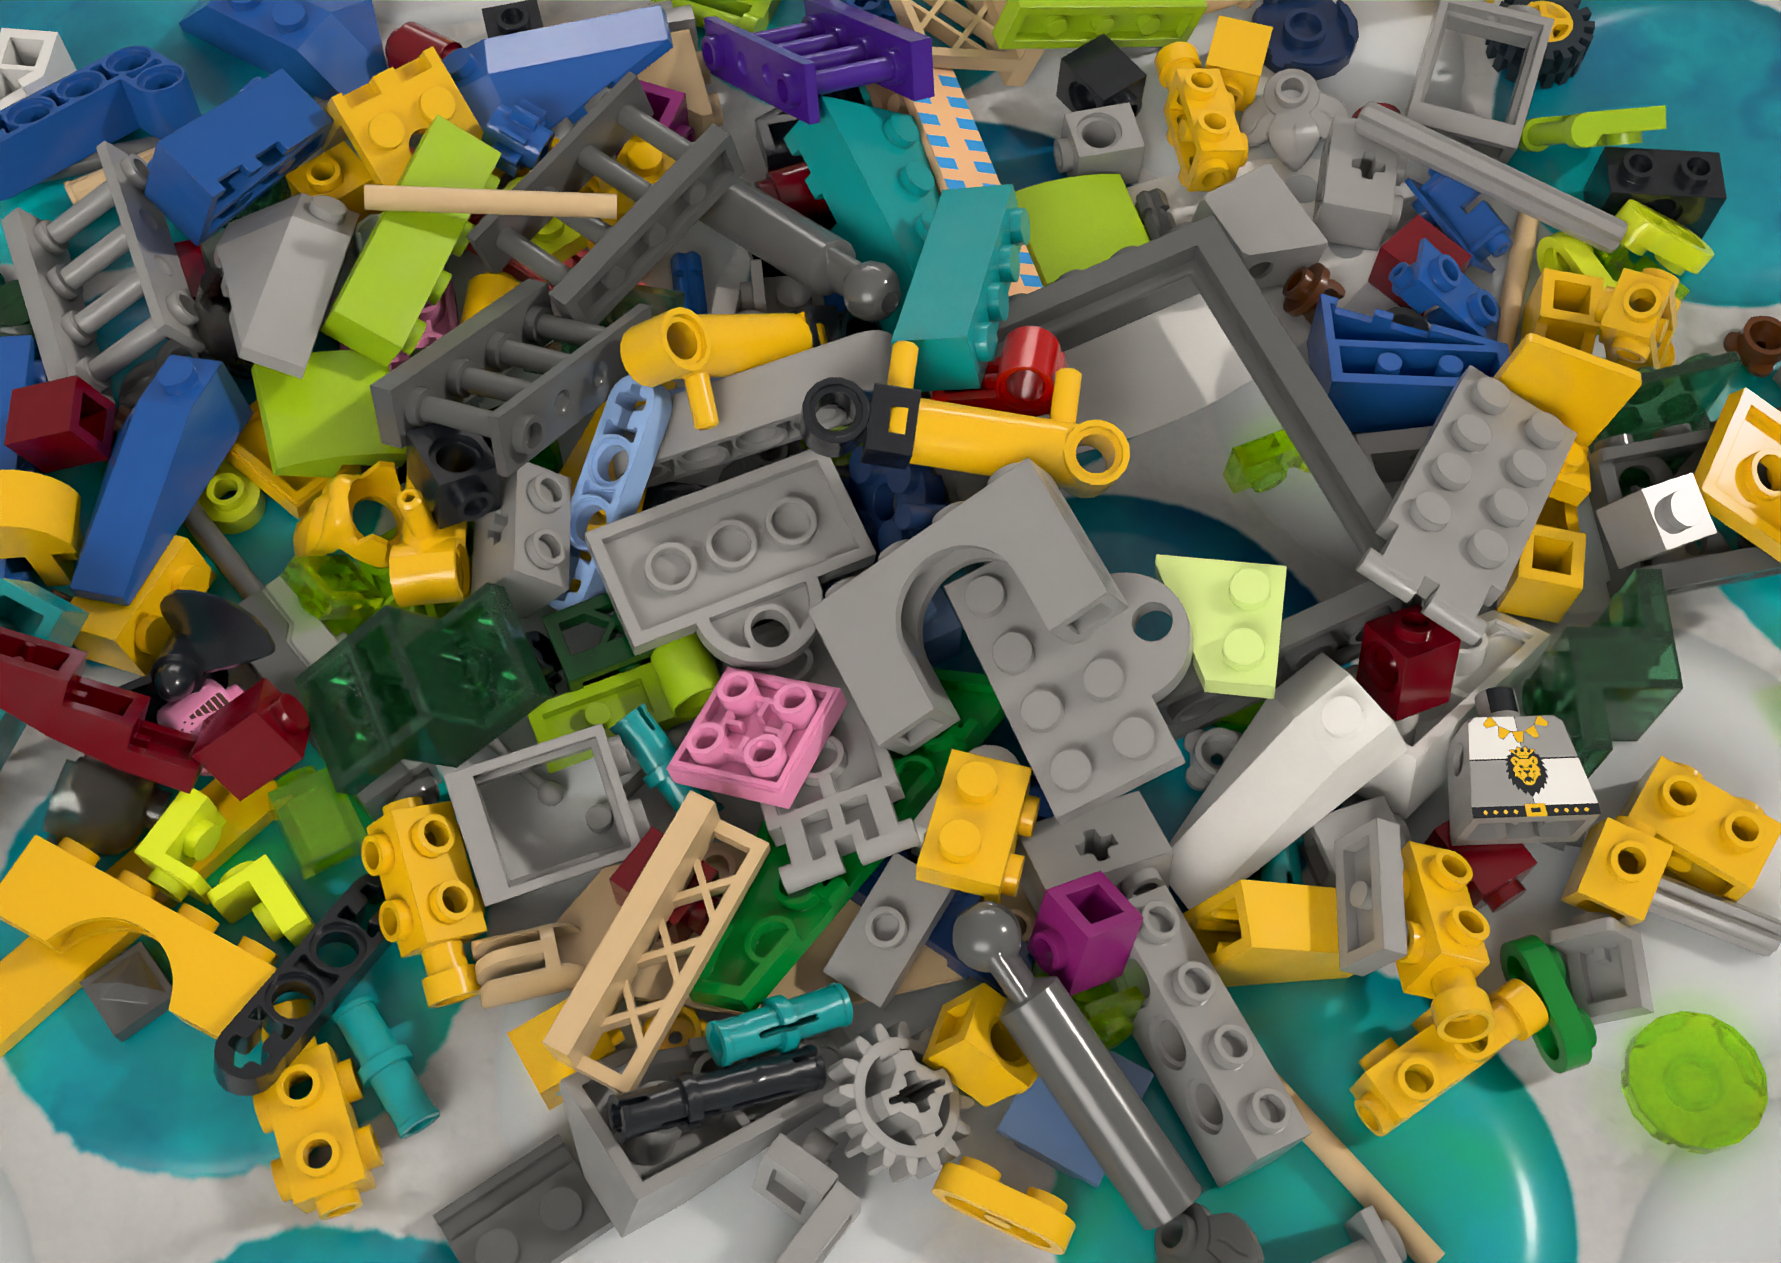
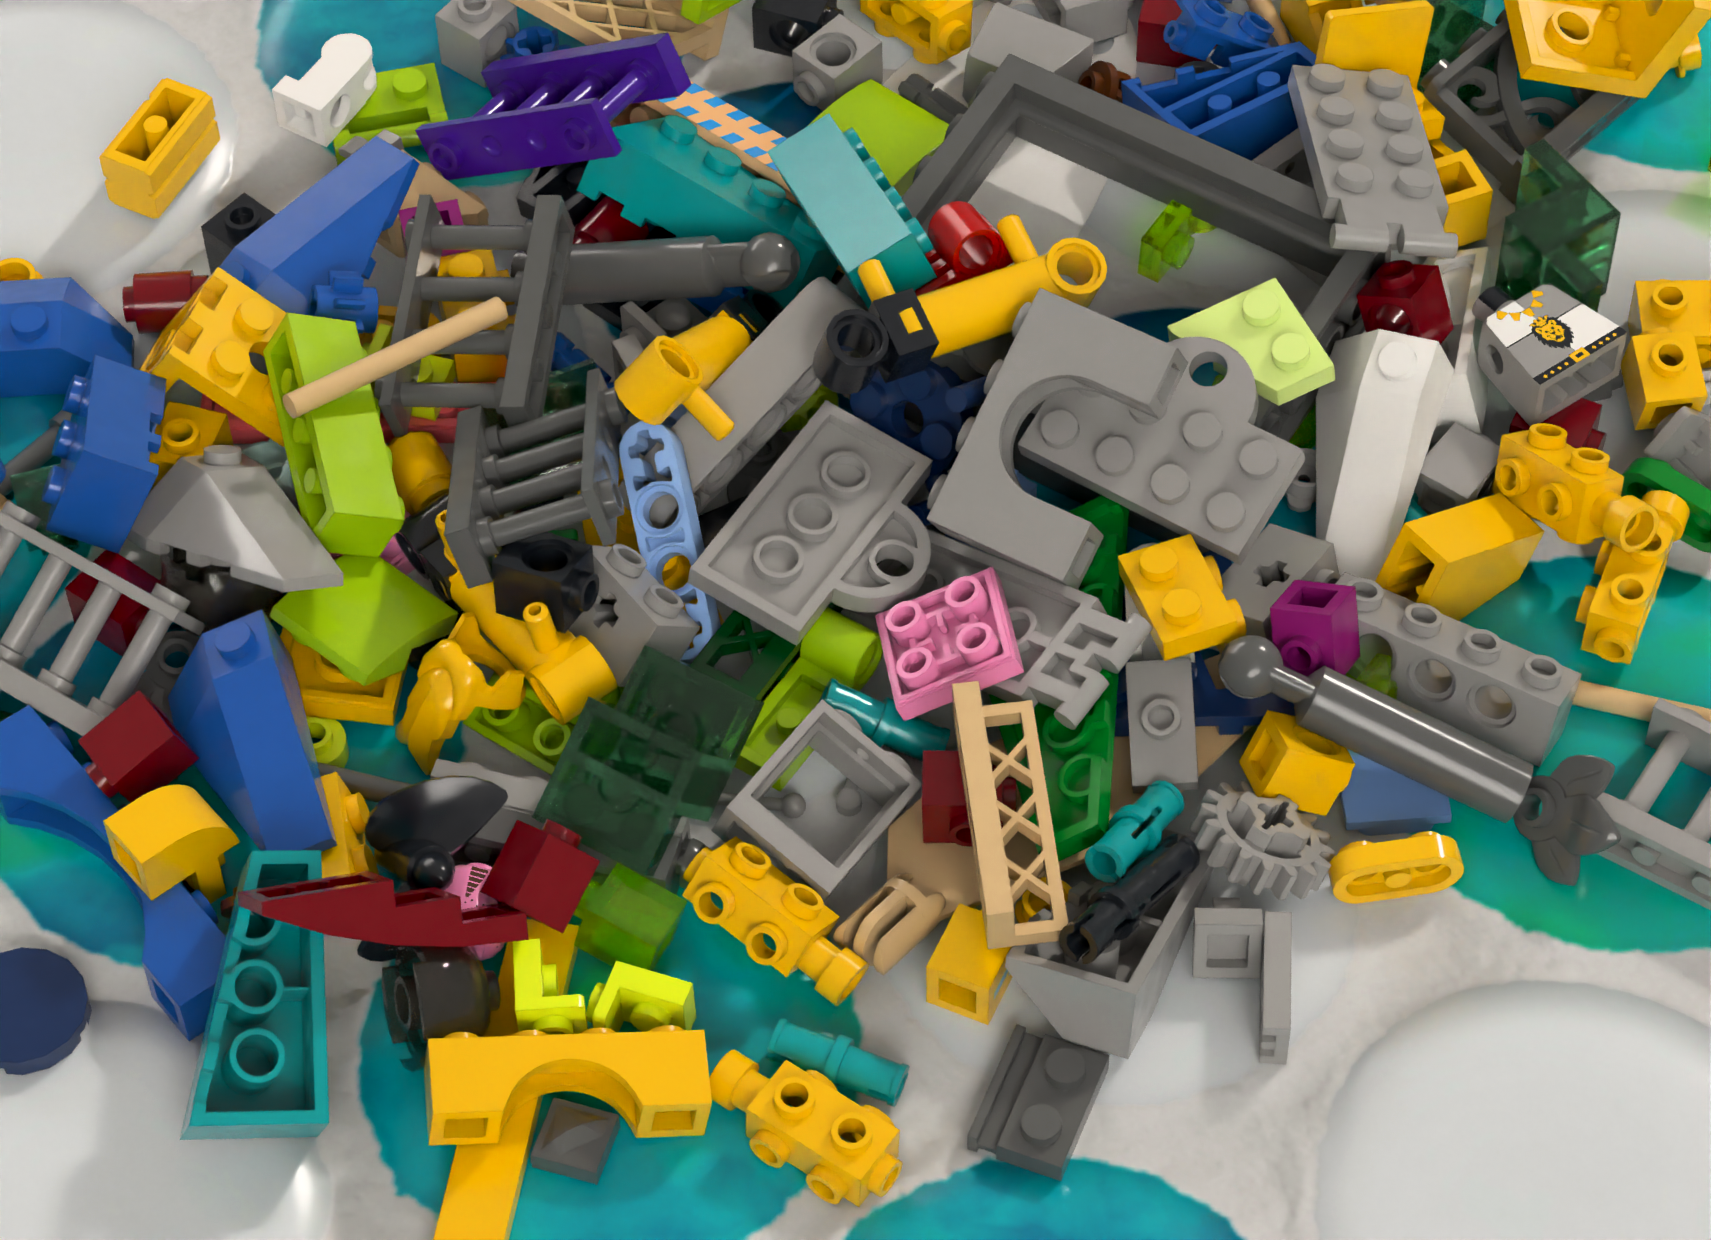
camera: 30 degrees left, 10 degrees down
black beam [213,873,393,1096] -> none
clear neon green bracket [280,555,385,642] -> none
light grey plate [1334,817,1408,977] -> none
light grey brick [1595,473,1717,569] -> none

